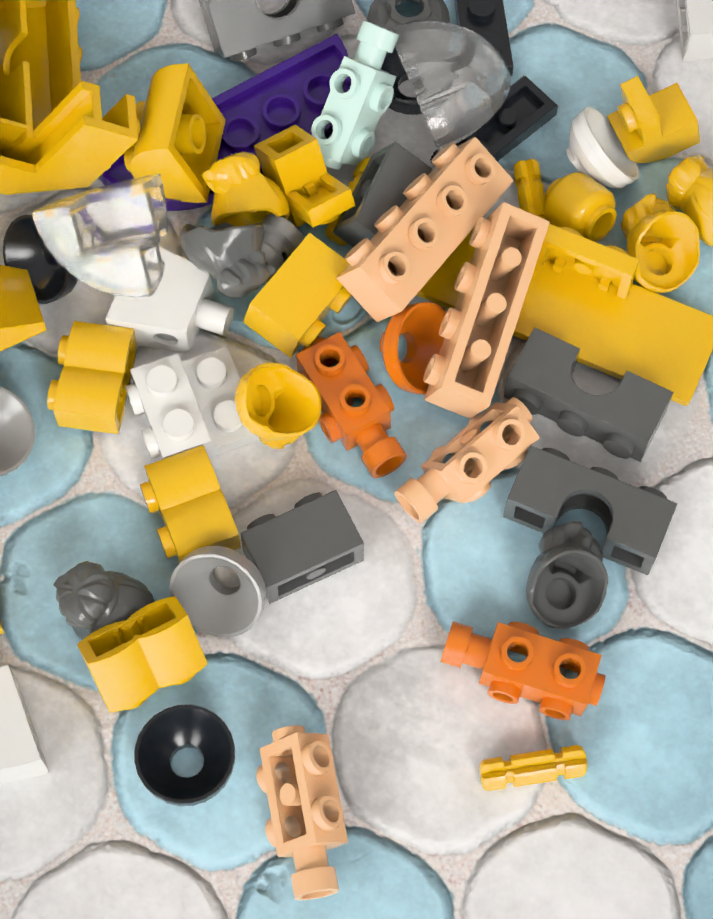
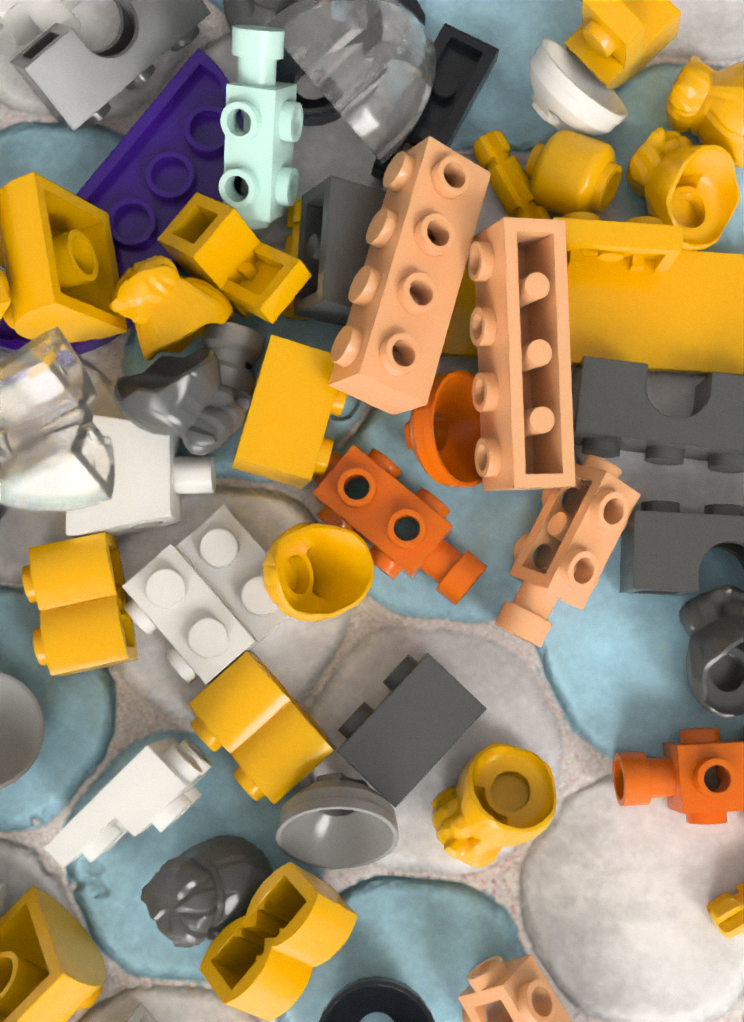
camera: 15 degrees left, 15 degrees up
none -> white plate [43,736,212,869]
none -> yellow hair [431,743,557,868]

